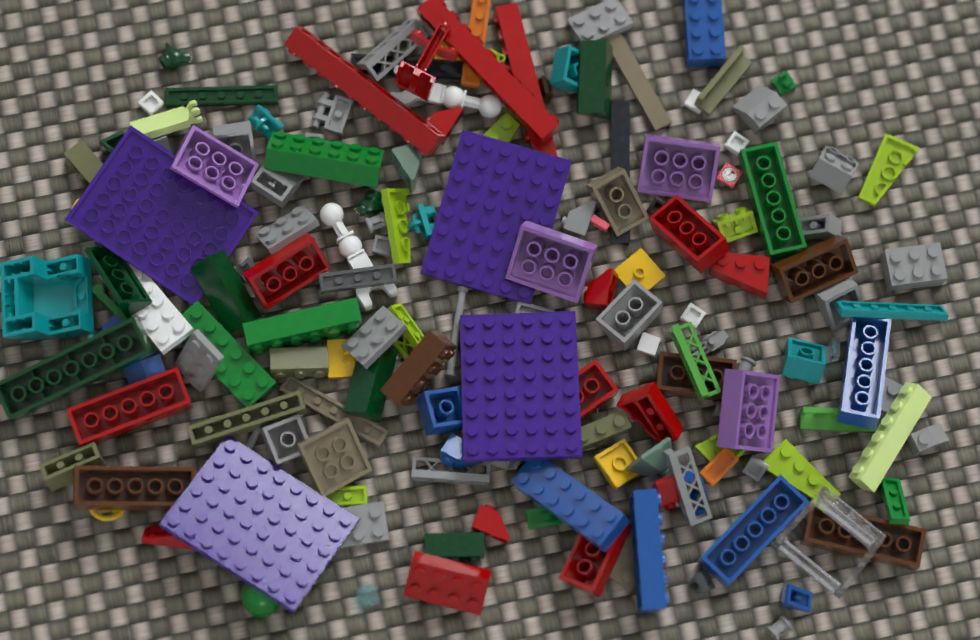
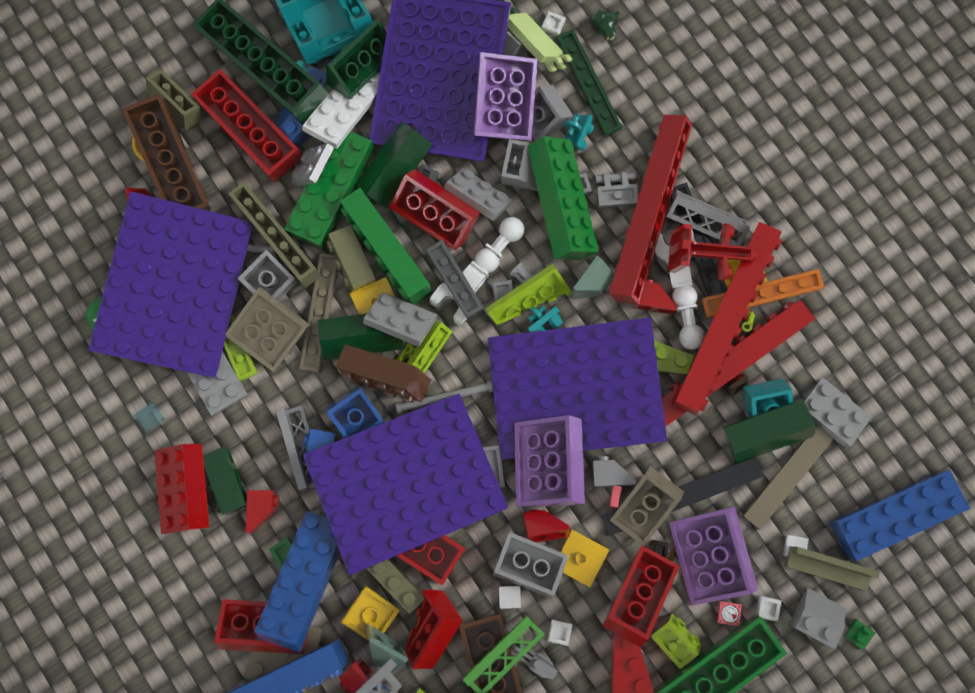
camera: 80 degrees right, 5 degrees up
dark green animal [354,190,385,217] -> none

